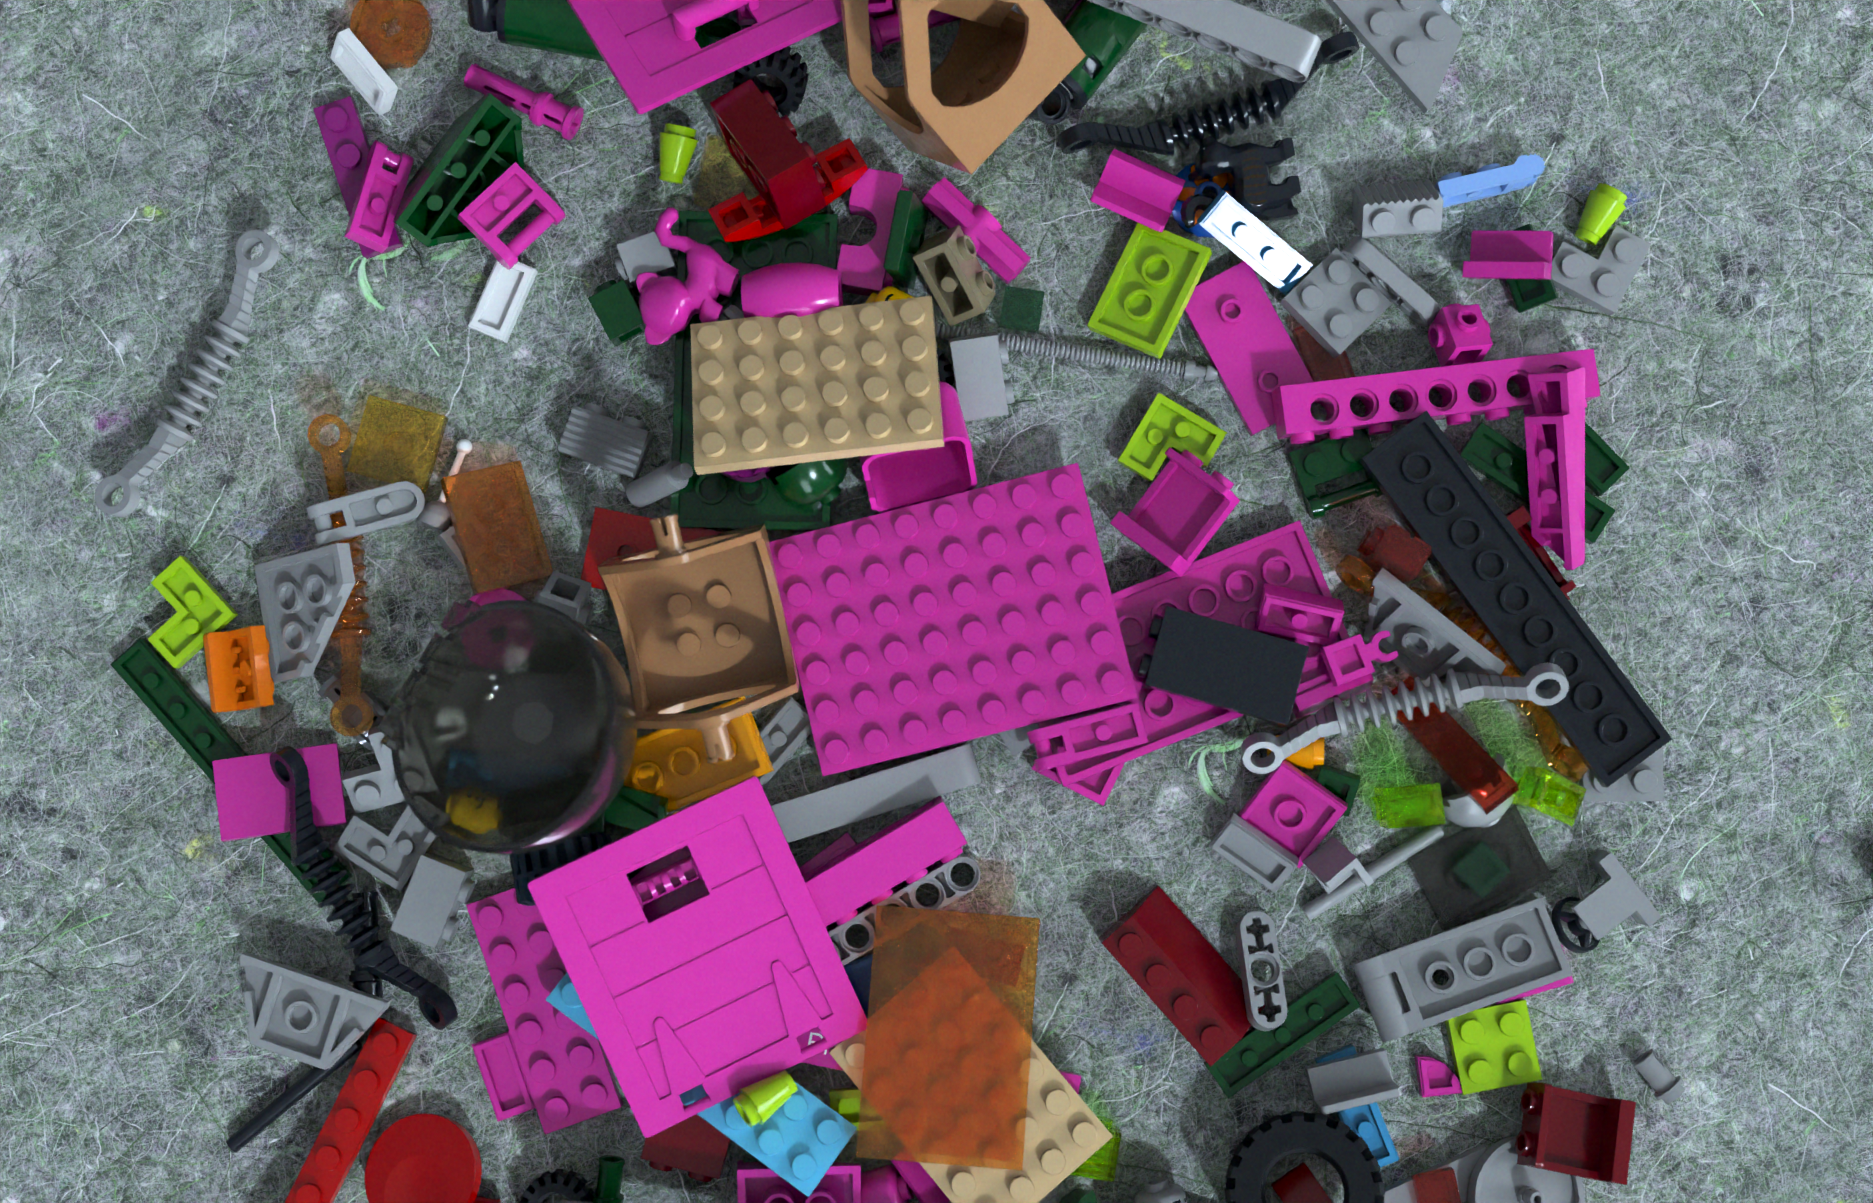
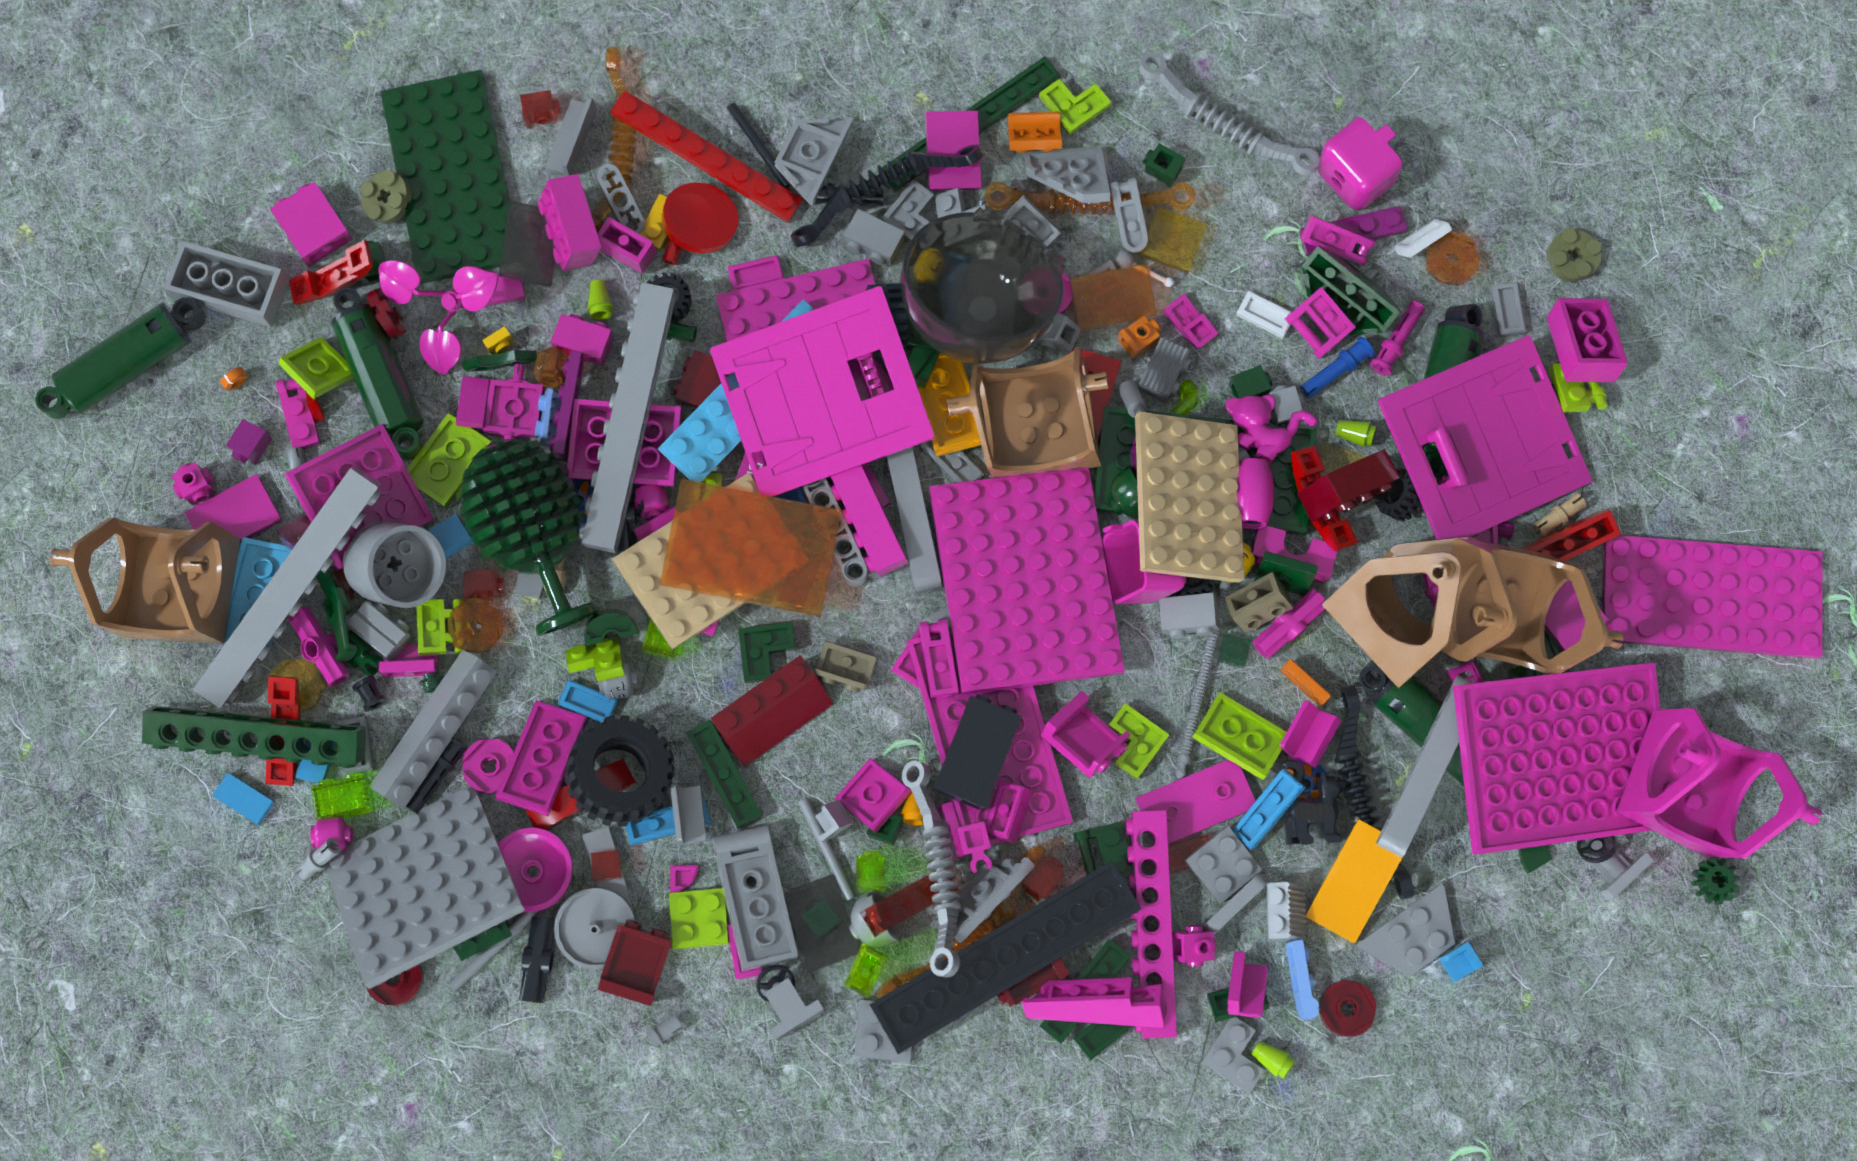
camera: 95 degrees right, 10 degrees down
lime cone [733,1070,798,1127] -> none
light grey tile [1209,813,1299,893] -> none
light grey beam [1235,911,1287,1031] -> none
none -> dark green plate [738,622,796,684]
none -> dark tan bracket [814,640,878,692]
none -> light grey plate [987,195,1061,251]
none -> orange brick [1117,316,1161,360]
none -> dark green brick [1143,143,1186,189]
none -> dark pink slope [1161,294,1219,350]
none -> clear neon green arm [1172,380,1198,415]
none -> orange tile [1280,659,1331,708]
none -> blue pin [1300,336,1375,399]
none -> light orange tile [1306,818,1403,944]
none -> dark pink piece [1317,116,1403,210]
none -> dark red plate [1319,980,1376,1037]

